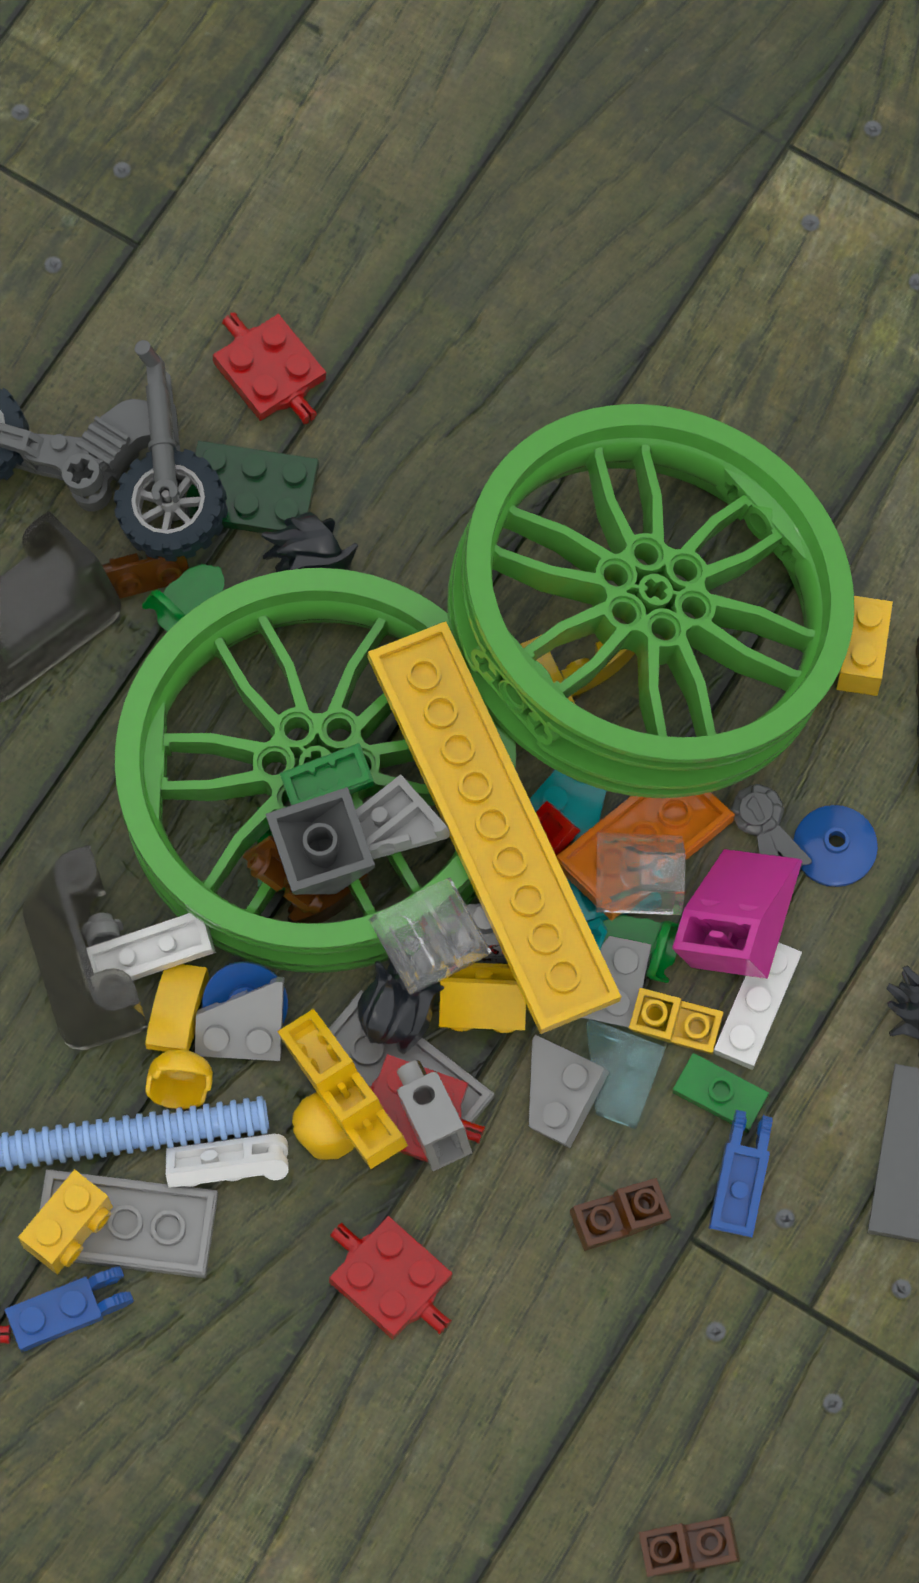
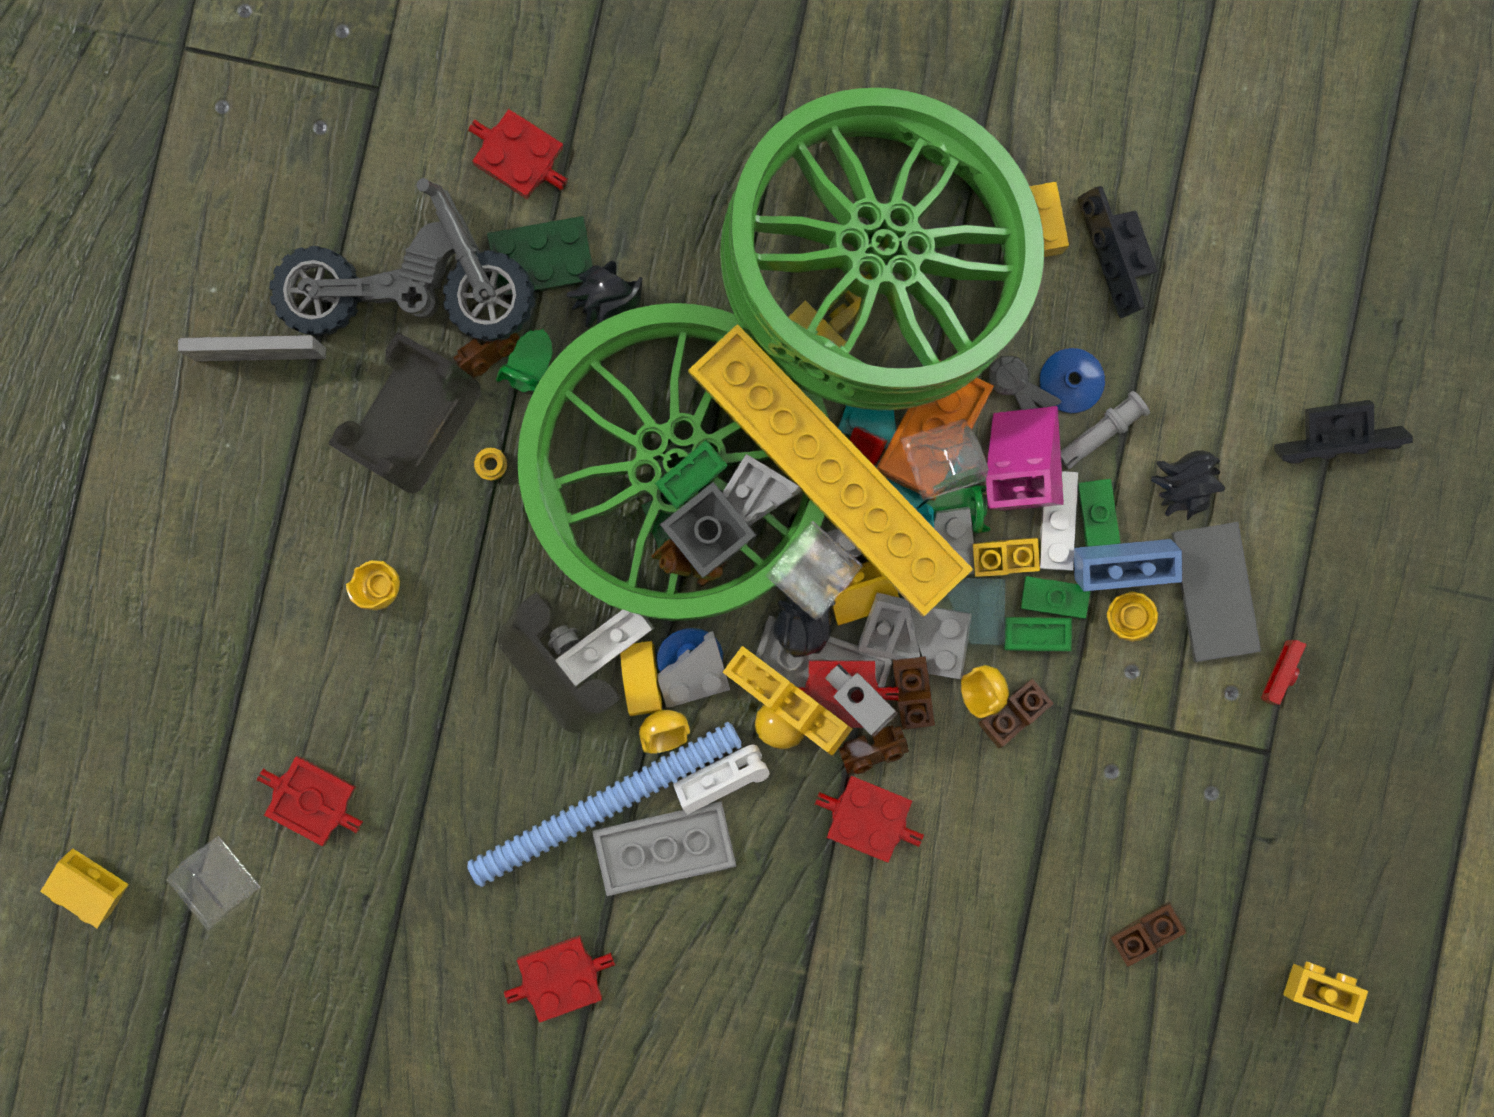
camera: 25 degrees left, 15 degrees up
blue hinge [5,1267,134,1352] -> none
yellow brick [18,1169,113,1274] -> none
blue hinge [708,1110,773,1238] -> none
none -> yellow plate [474,448,507,481]
none -> reddish brown hinge [838,725,909,775]
none -> light grey wing [858,593,920,660]
none -> reddish brown slope [893,656,935,730]
none -> yellow hair [961,665,1009,718]
none -> green plate [1004,617,1072,651]
none -> light grey pin [1060,391,1150,470]
none -> medium blue brick [1074,539,1182,591]
none -> green plate [1077,479,1121,547]
none -> yellow hair [1107,591,1158,642]

